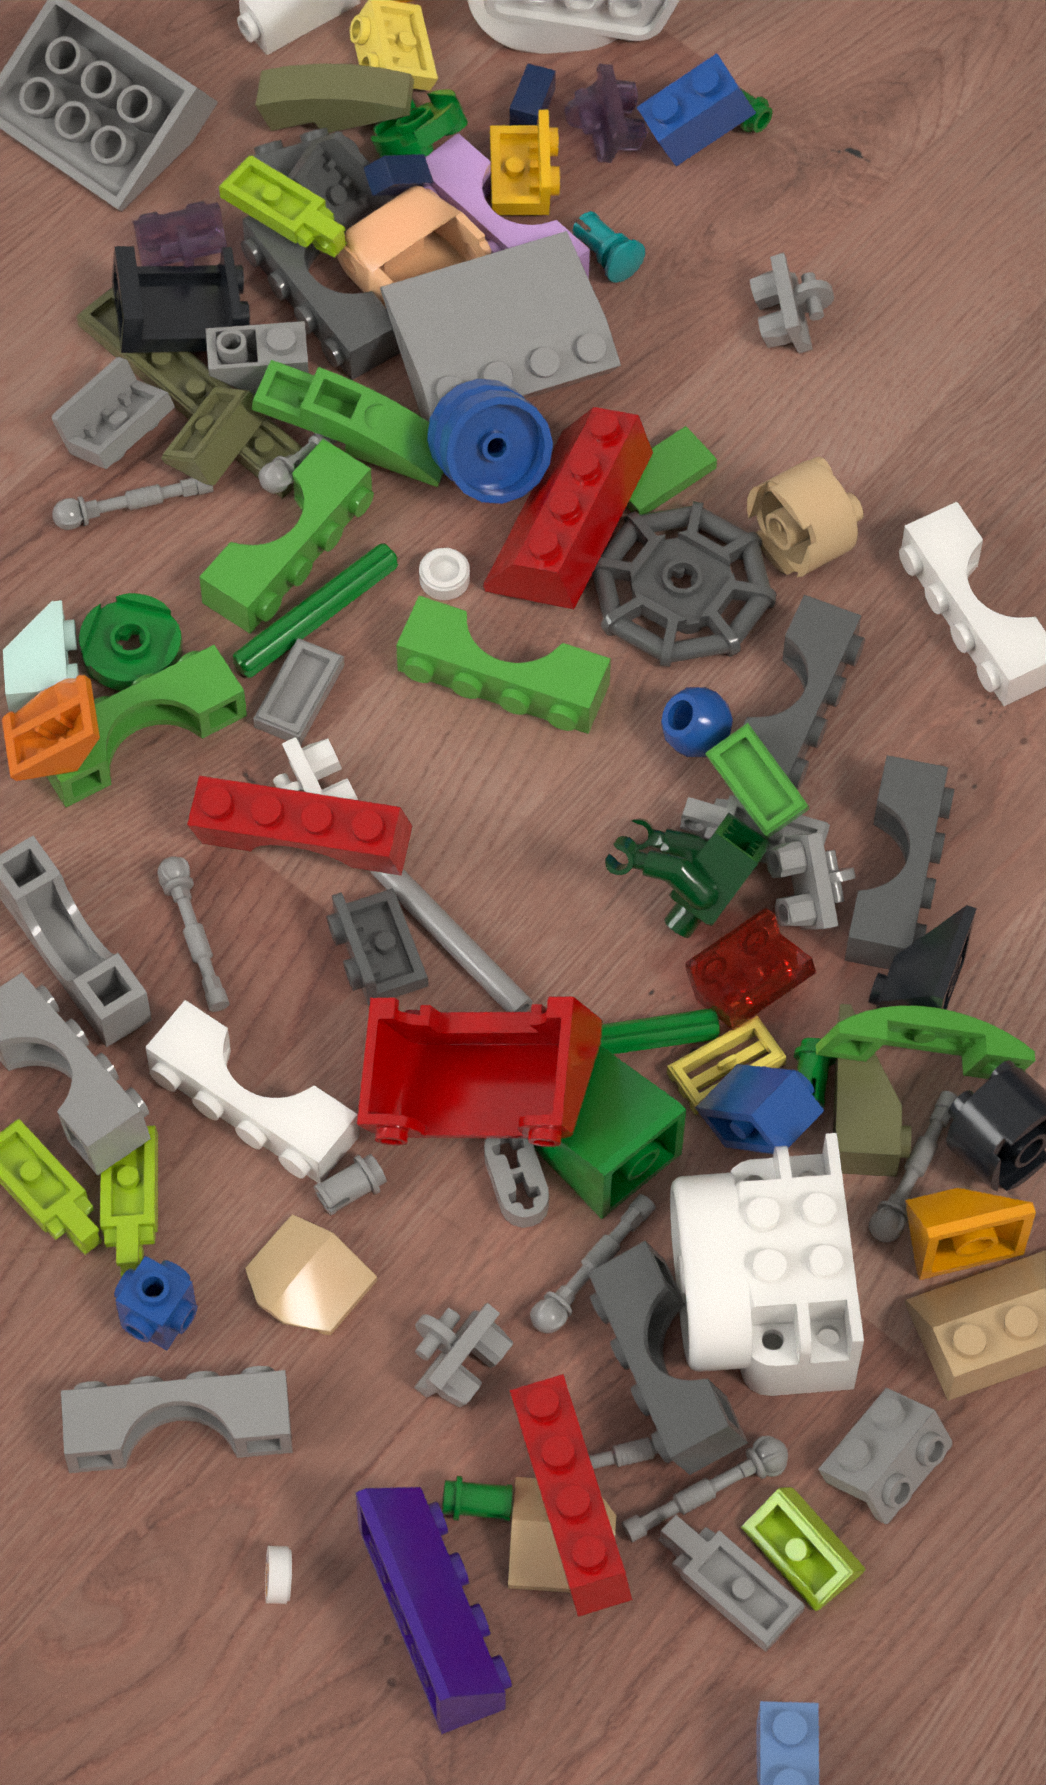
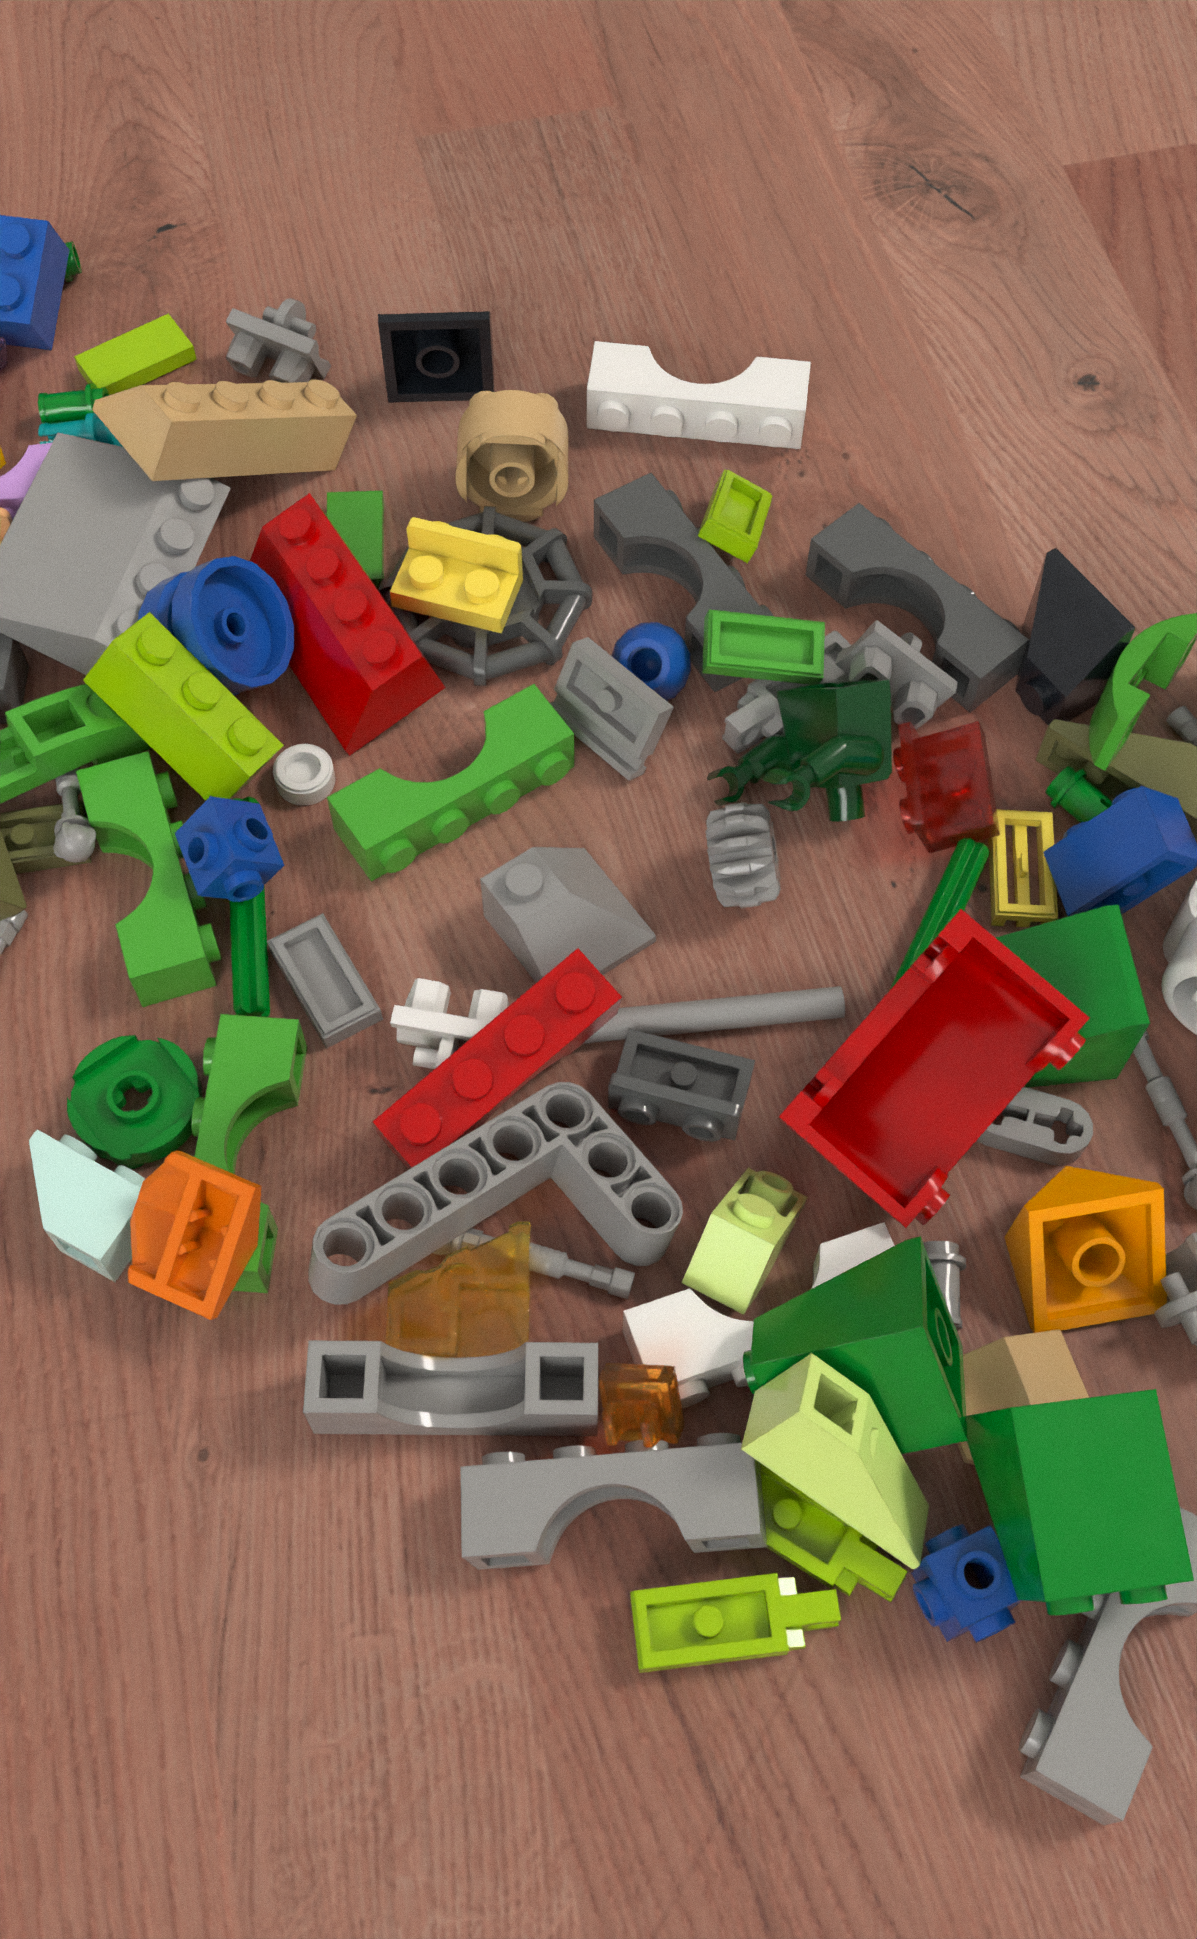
camera: 55 degrees left, 0 degrees up
none -> green pin [38,383,109,424]
none -> lime tile [74,313,197,395]
none -> lime brick [83,612,284,800]
none -> tan slope [92,379,357,481]
none -> blue brick [175,796,285,902]
none -> light grey beam [308,1082,683,1305]
none -> black slope [378,311,494,403]
none -> clear yellow slope [385,1221,531,1358]
none -> light yellow bracket [390,517,523,634]
none -> light grey slope [480,847,656,983]
none -> light grey plate [550,637,674,781]
none -> clear orange tile [598,1363,685,1448]
none -> yellowish green slope [682,1168,808,1315]
none -> lime tile [698,469,773,564]
none -> light grey gear [705,802,781,909]
none -> yellowish green slope [741,1353,929,1569]
none -> green slope [743,1236,968,1454]
none -> green slope [966,1389,1194,1615]
none -> light orange slope [1004,1166,1167,1333]

